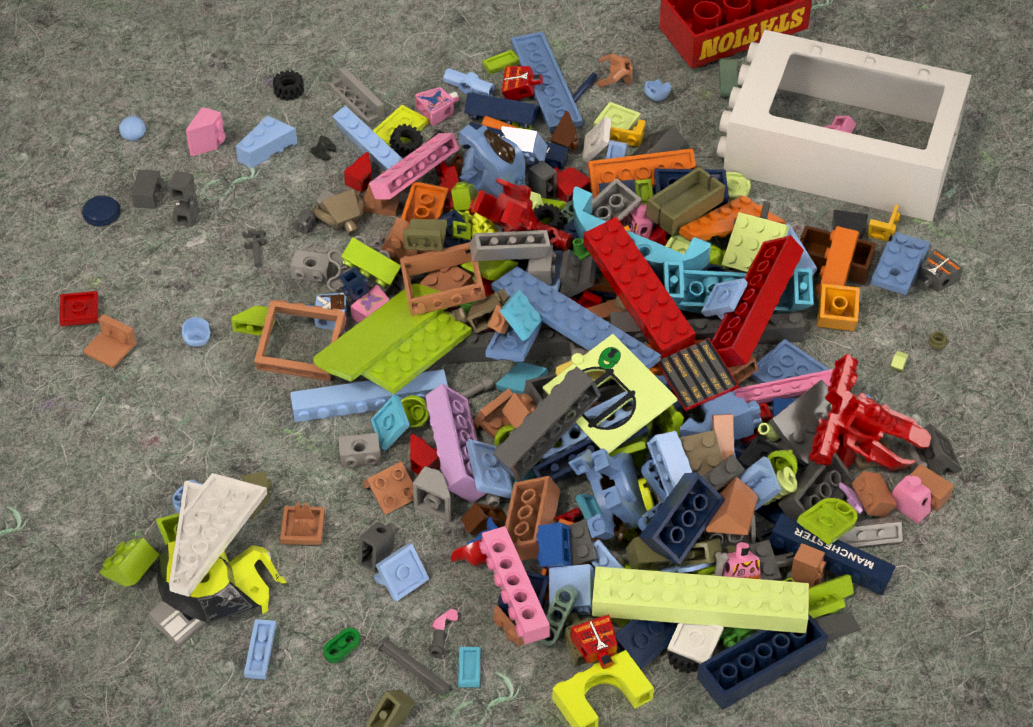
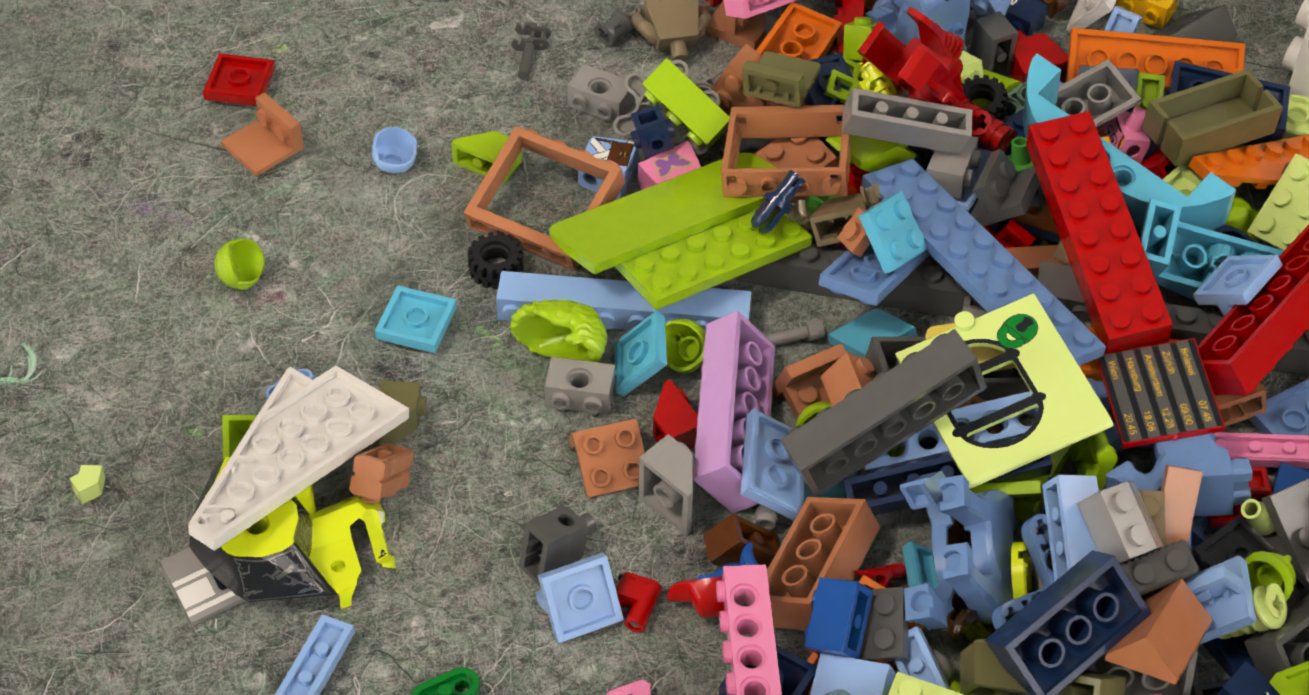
camera: 15 degrees right, 0 degrees up
lime slope [99,538,159,587] -> none
nougat plate [280,502,325,545] -> none
none -> yellowish green piece [69,465,105,505]
none -> lime hair [214,239,265,290]
none -> nougat brick [349,443,414,504]
none -> medium azure plate [375,285,457,353]
none -> black tyre [468,232,524,289]
none -> lime hair [510,299,607,363]
none -> red piece [616,572,662,633]
none -> dark blue arm [751,170,806,234]
none -> light grey slope [1077,481,1164,564]

